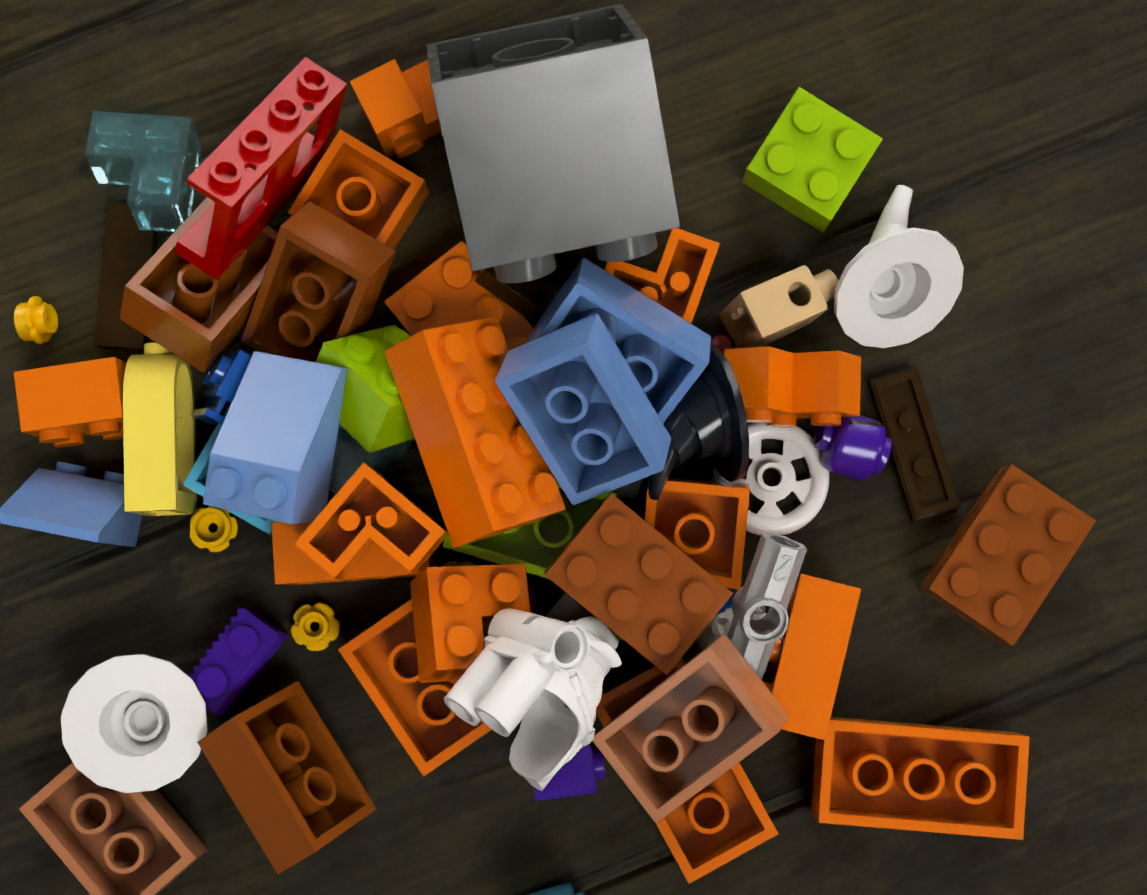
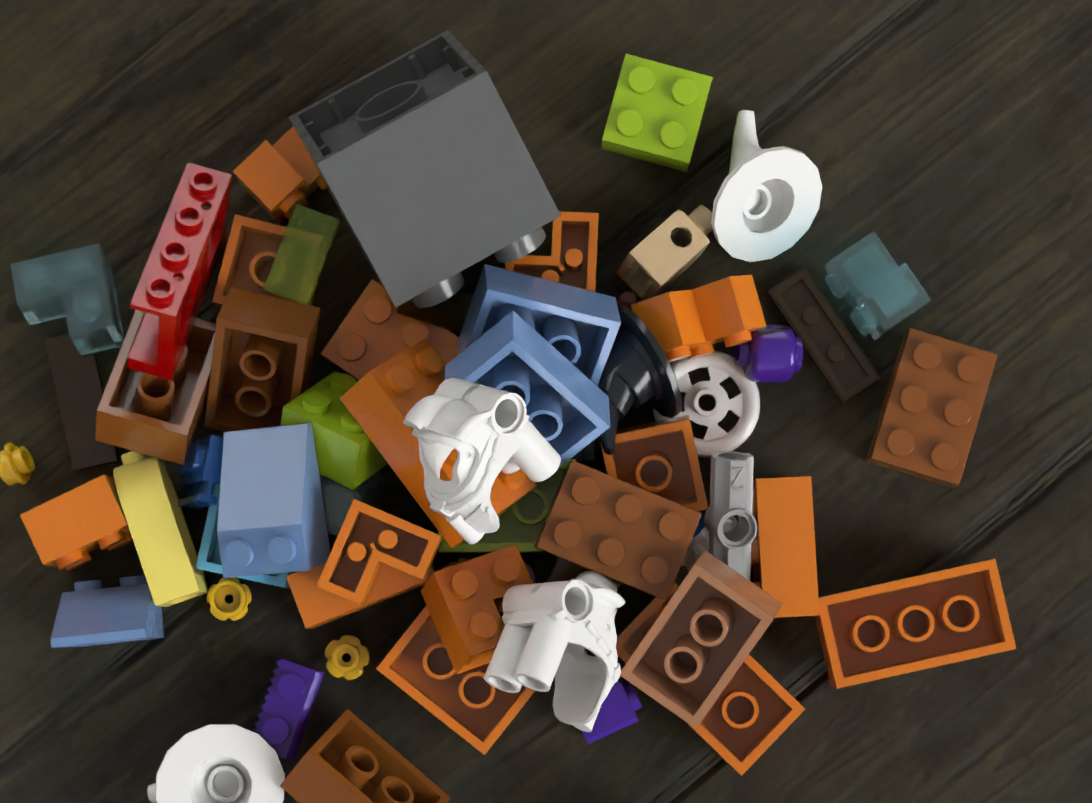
camera: 20 degrees left, 0 degrees up
none -> clear neon green plate [264,204,340,305]
none -> white helmet [403,378,561,544]
none -> clear light blue brick [824,231,931,340]

